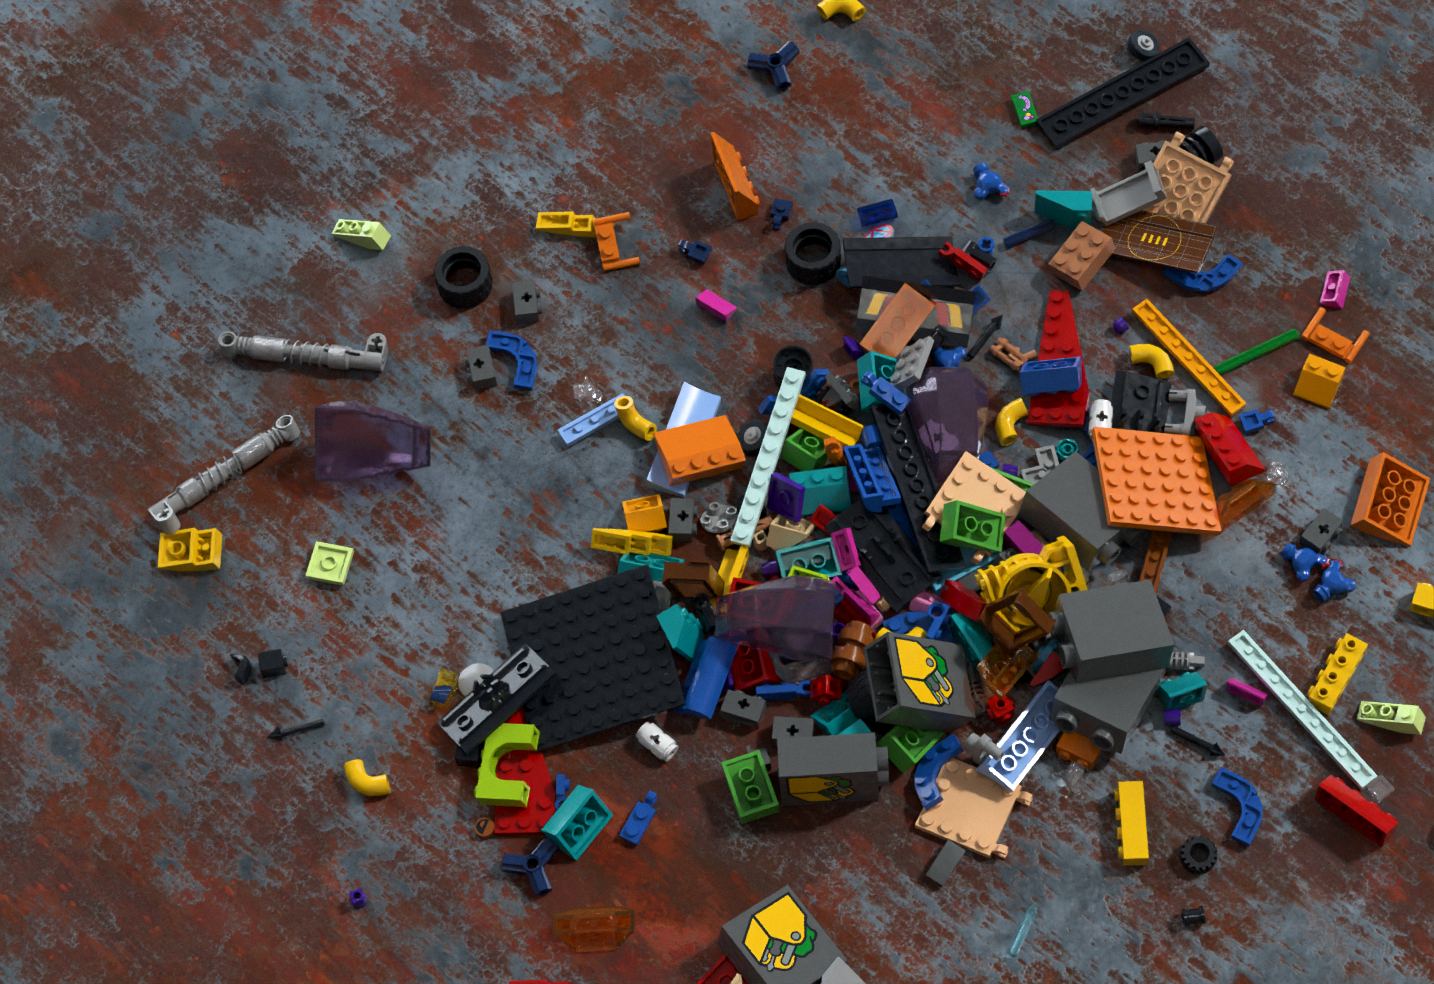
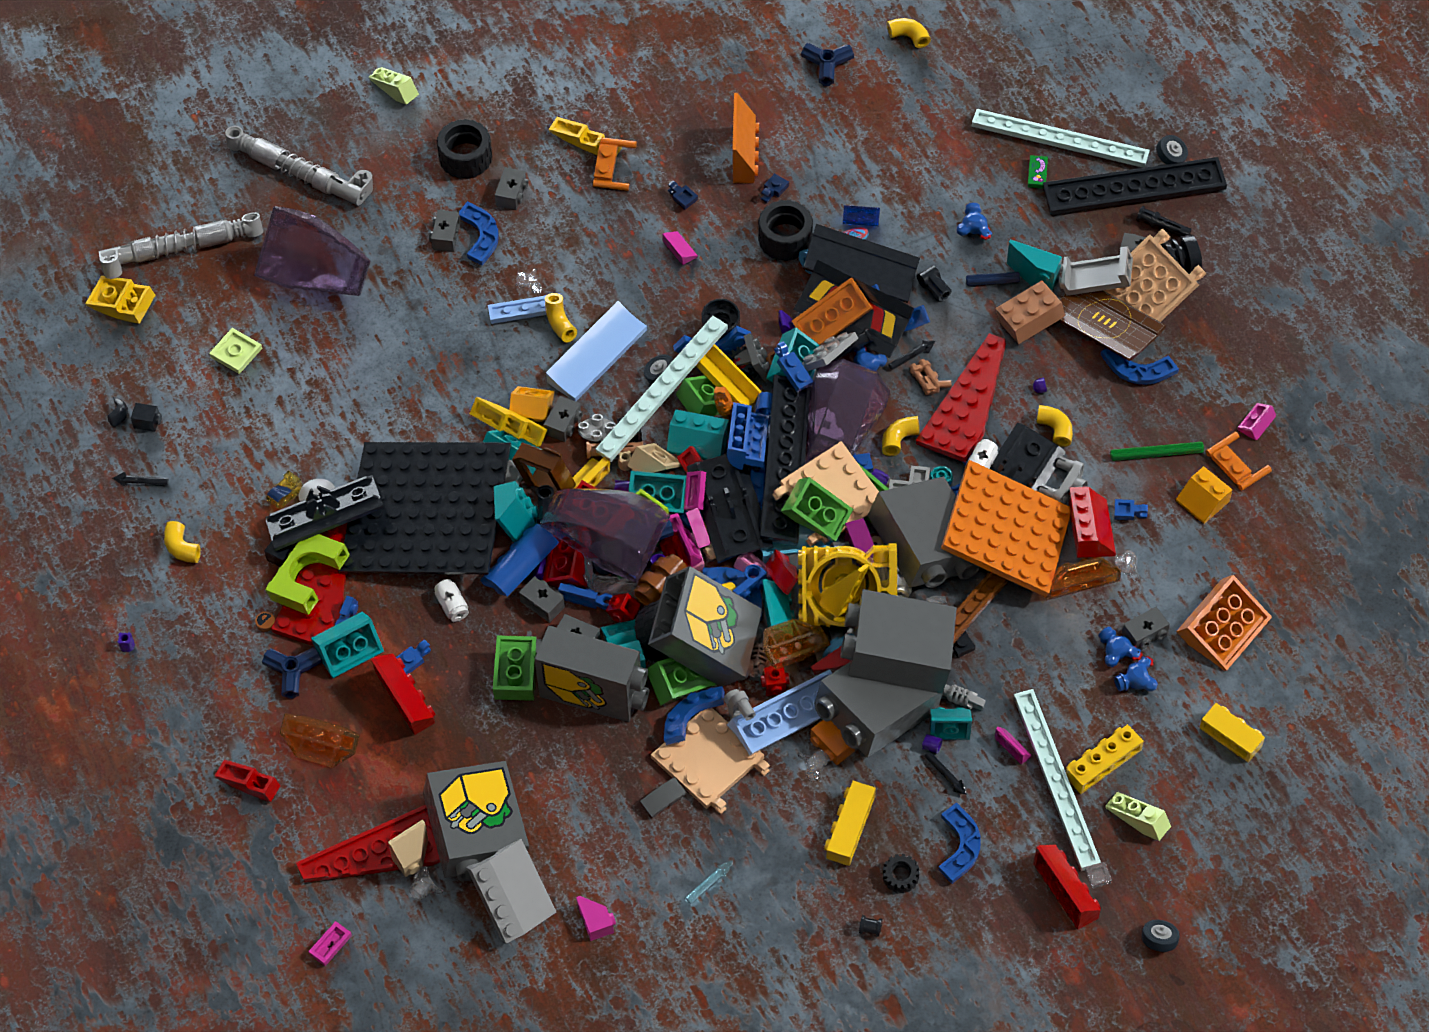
camera: 15 degrees right, 5 degrees down
orange slope [653,415,746,486] -> none
dark purple plate [767,472,805,523] -> none
red plate [938,242,988,282] -> none
blue bush [978,237,994,255] -> none
reddish brown piece [978,586,1056,654] -> none
blue slope [1020,357,1082,396] -> none
light orange plate [1132,299,1246,417] -> none
none -> red slope [371,653,436,735]
none -> light aqua plate [972,109,1150,168]

